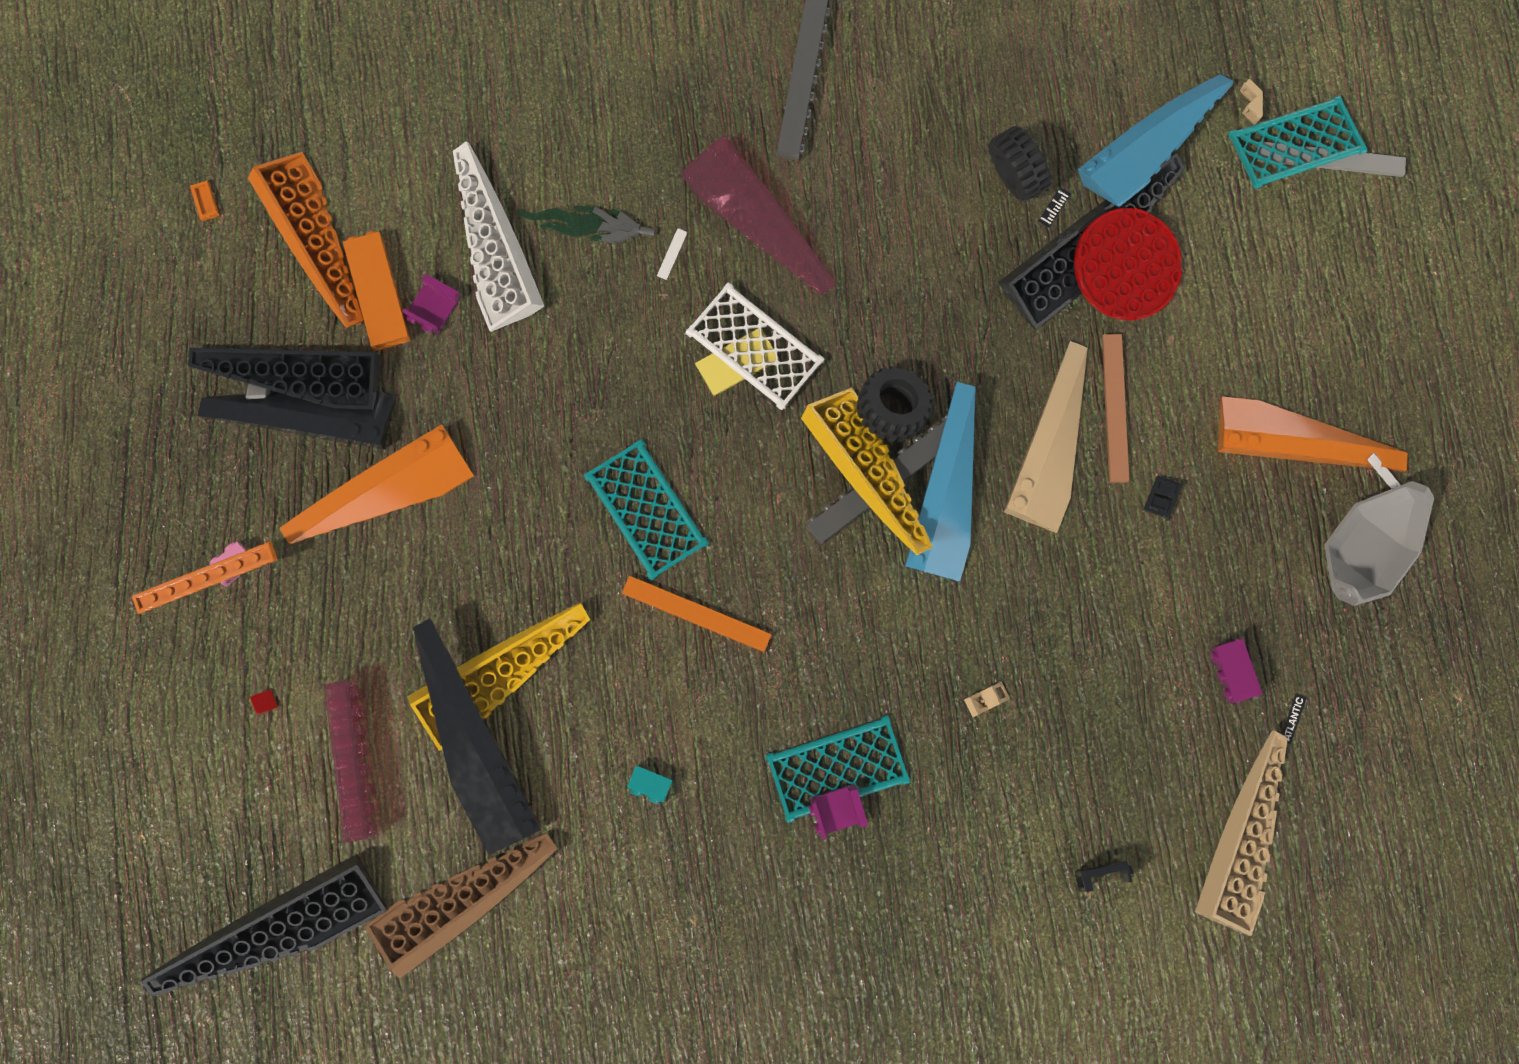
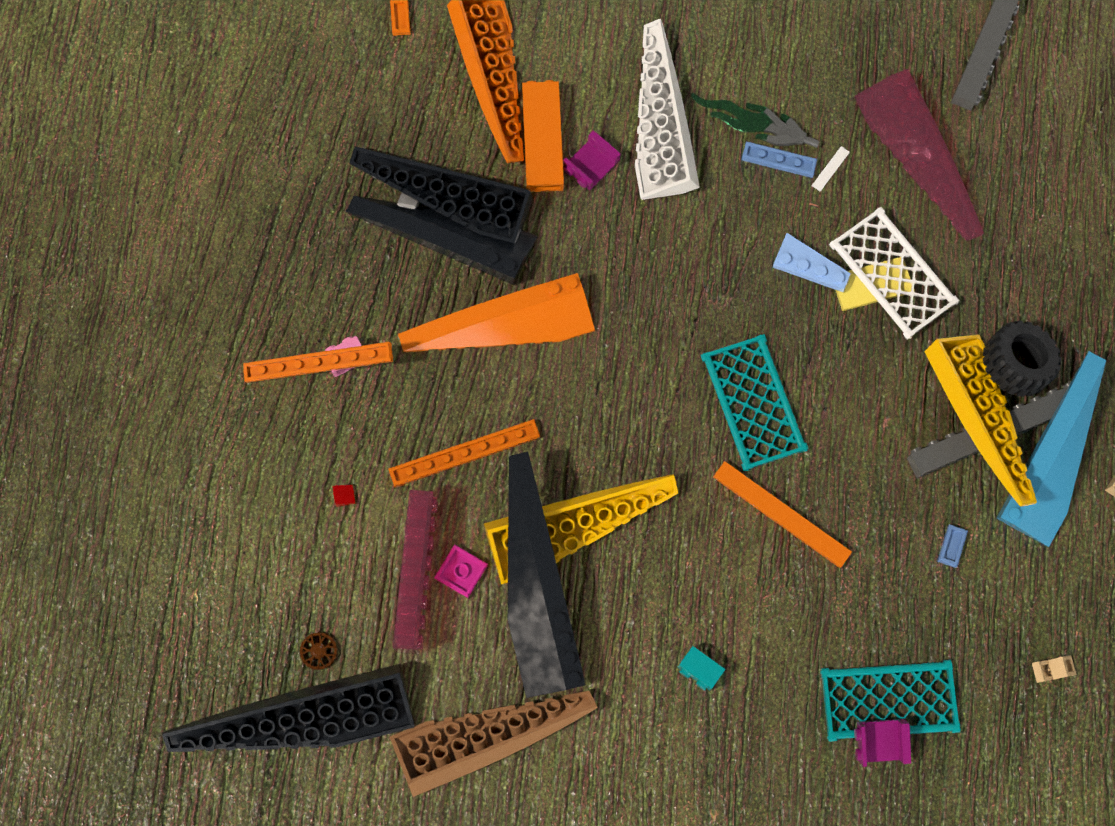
camera: 15 degrees right, 5 degrees down
none -> reddish brown wheel [300,632,337,670]
none -> orange tile [388,419,540,488]
none -> dark pink tile [434,544,488,598]
none -> medium blue tile [741,141,817,178]
none -> light blue wing [773,233,851,293]
none -> medium blue tile [937,524,968,568]

